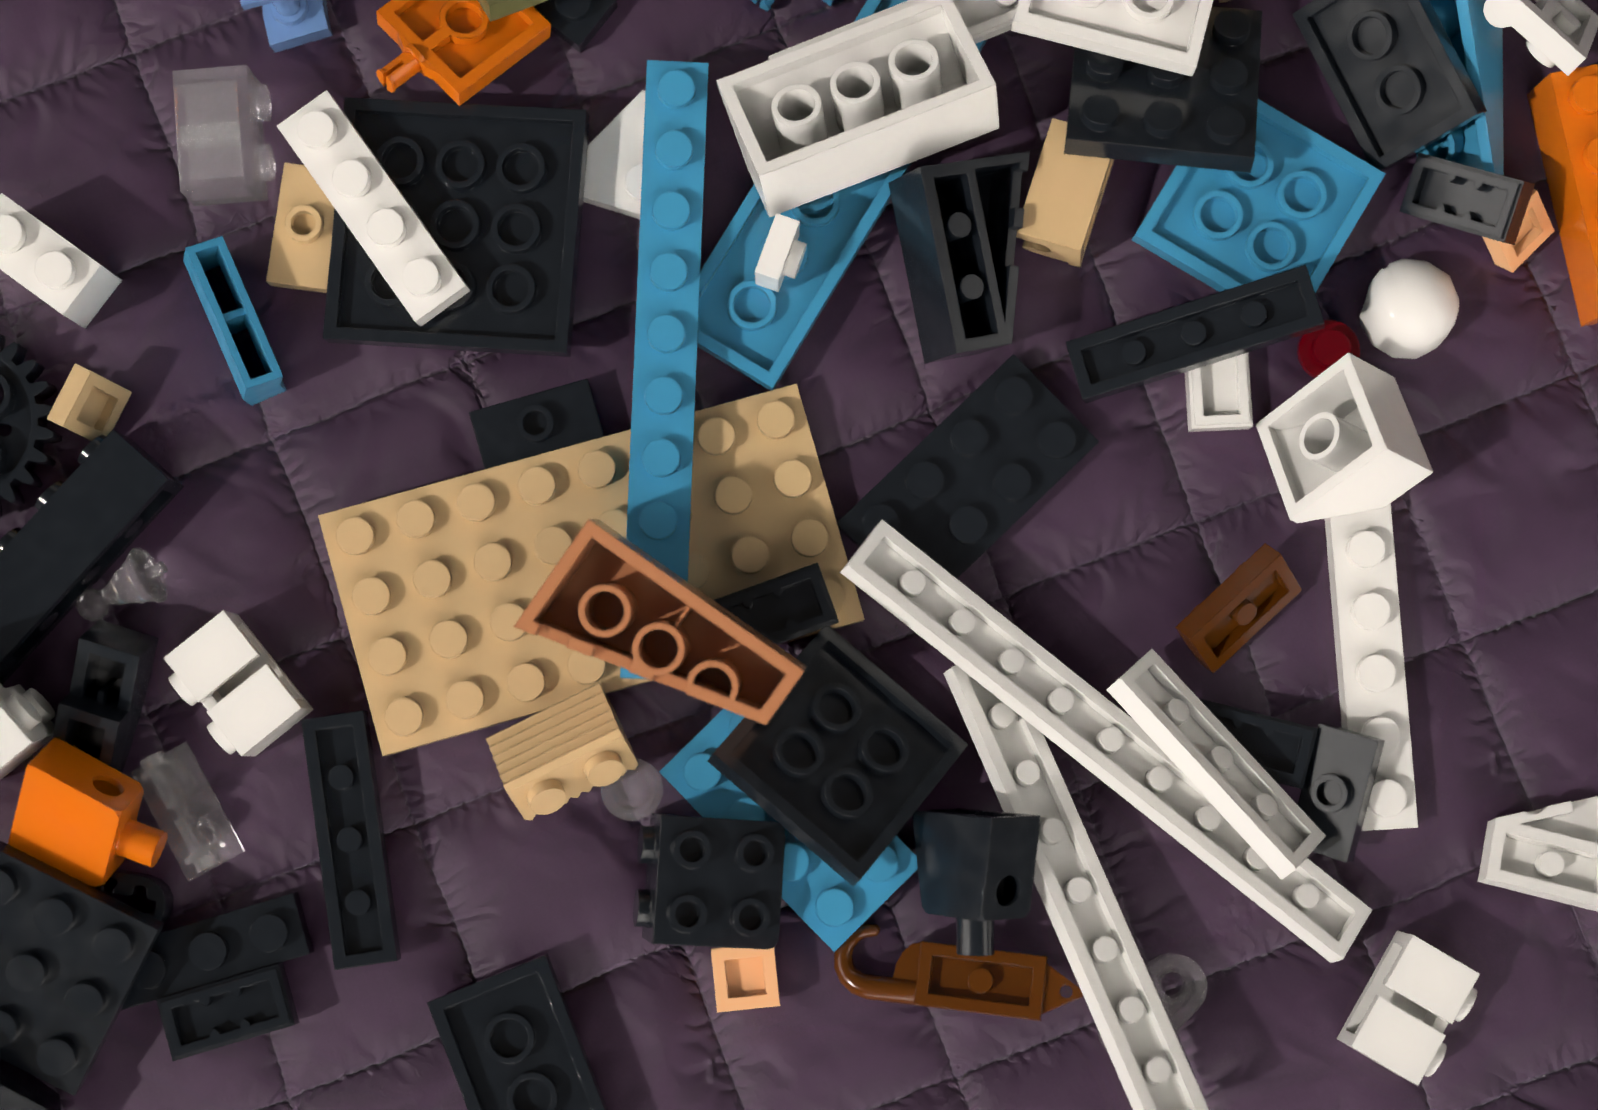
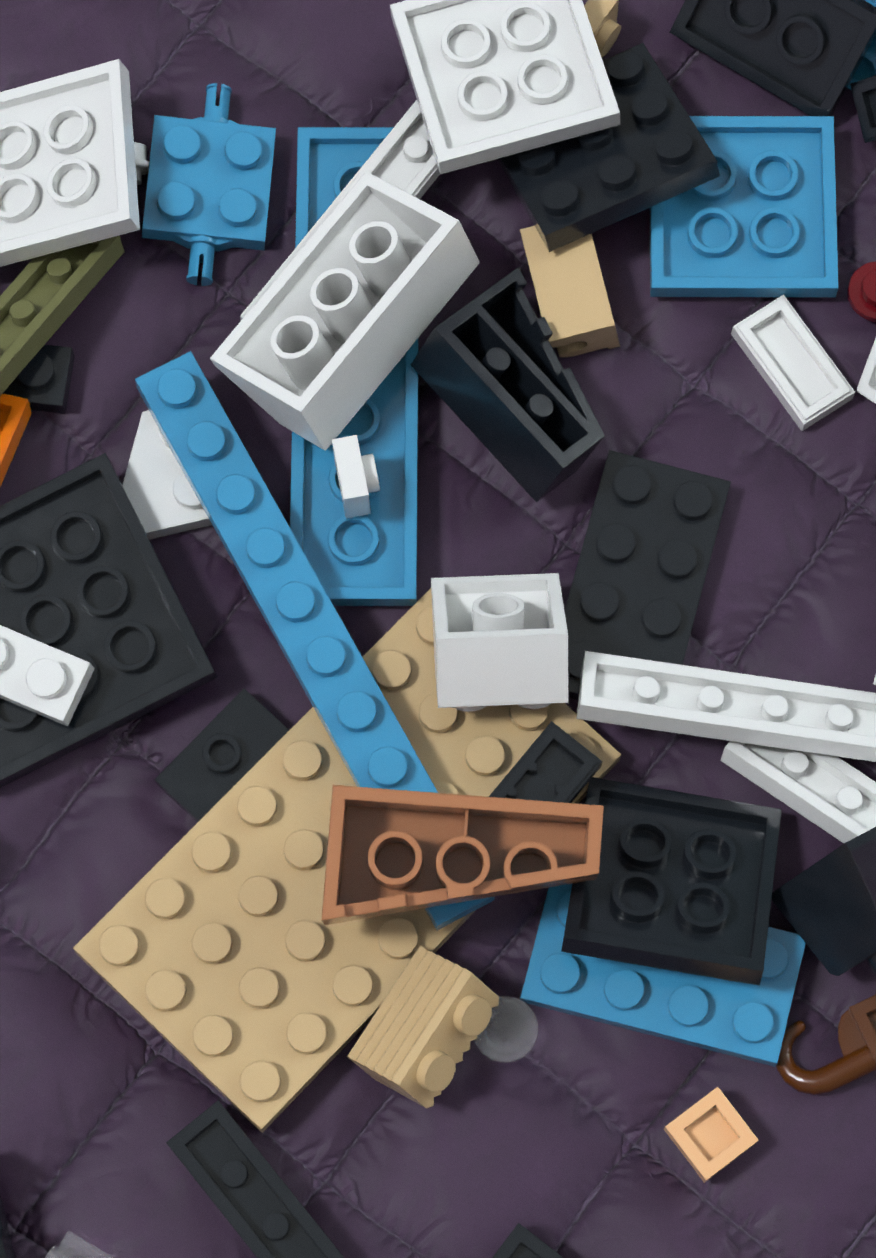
camera: 25 degrees left, 10 degrees down
white piece [164,610,314,757] -> none
black bracket [633,813,786,950] -> none
black plate [1065,265,1325,404] -> none
none -> white slope [431,573,568,712]

